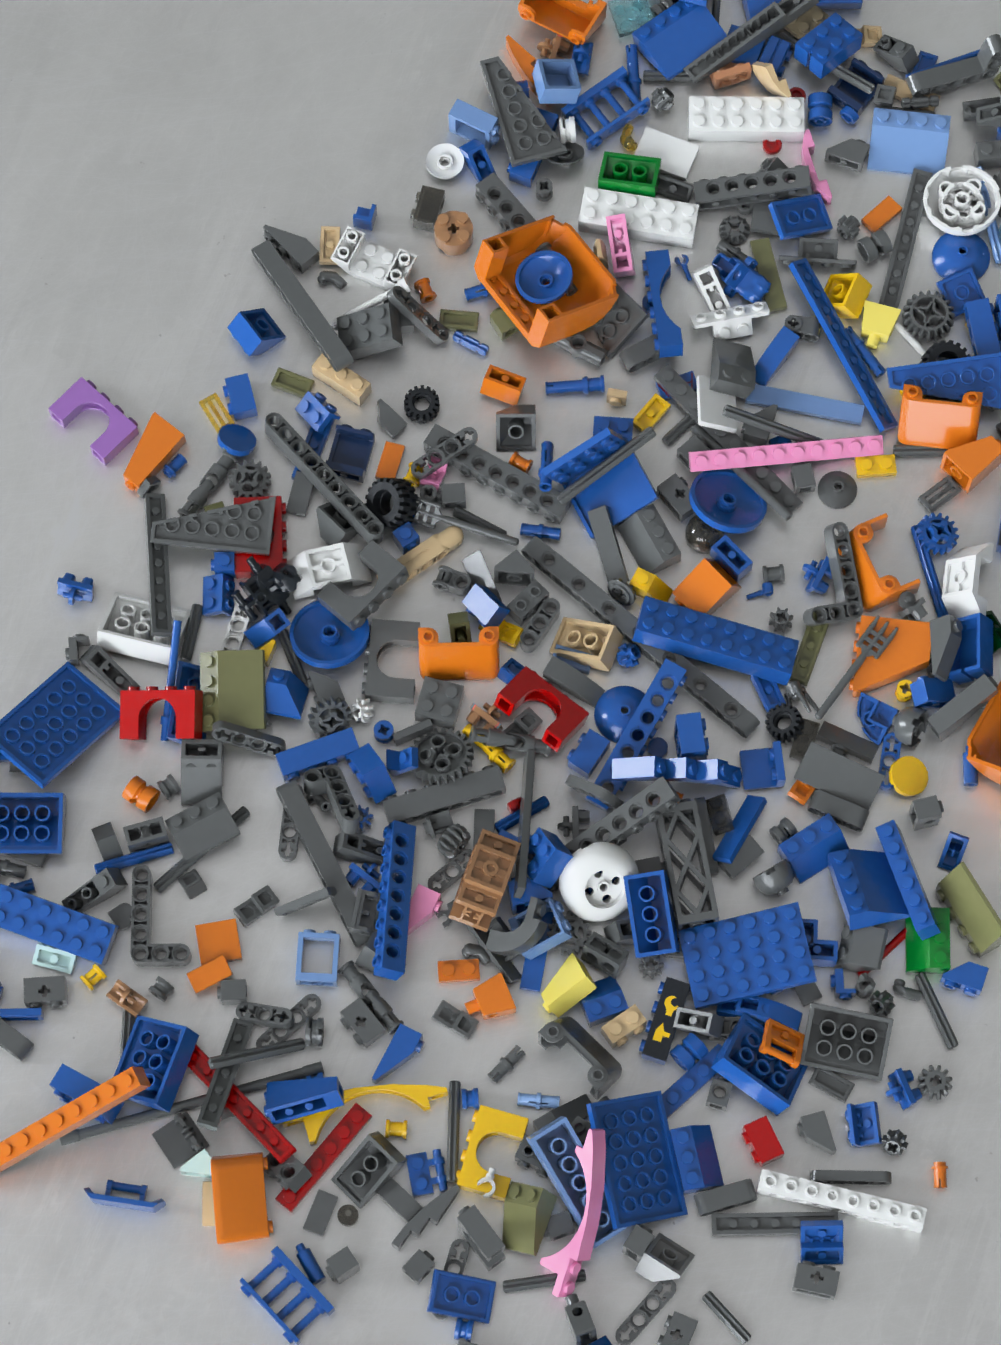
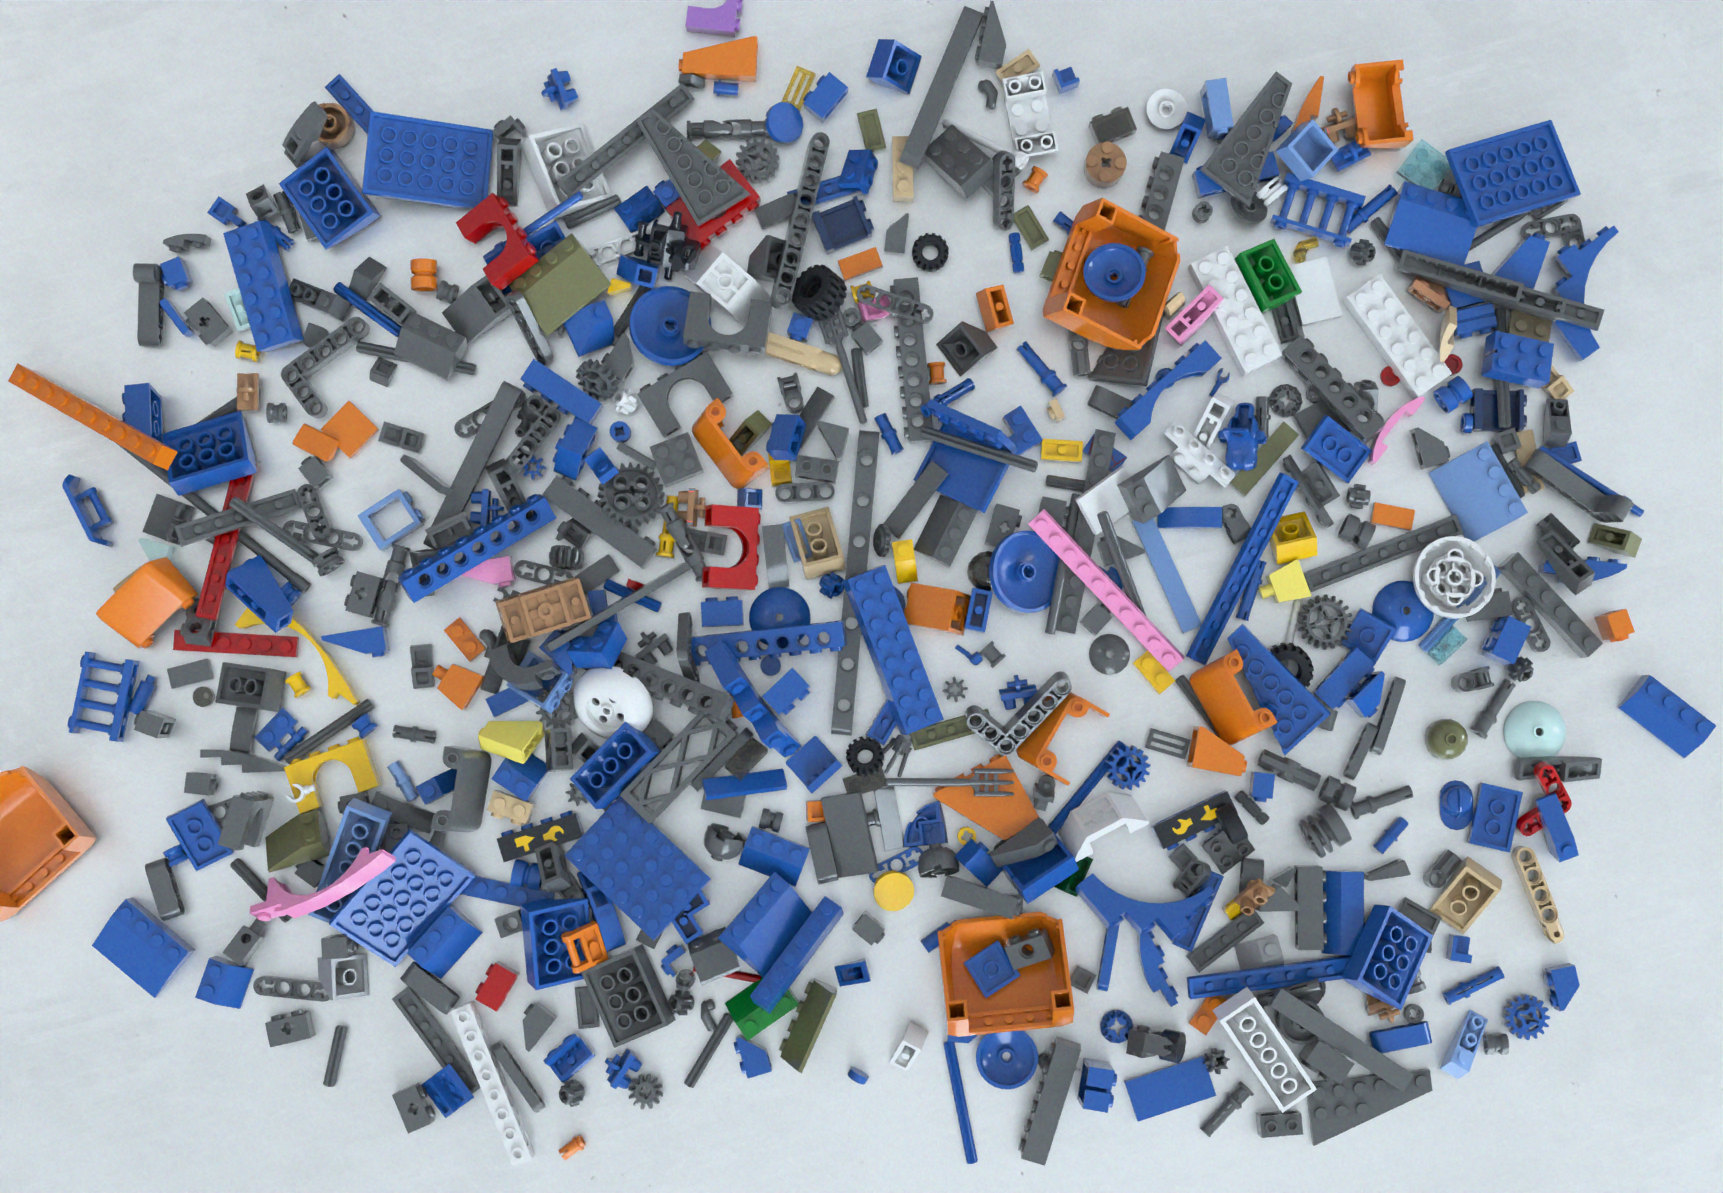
camera: 55 degrees right, 15 degrees up
none -> blue slope [416,769,457,805]

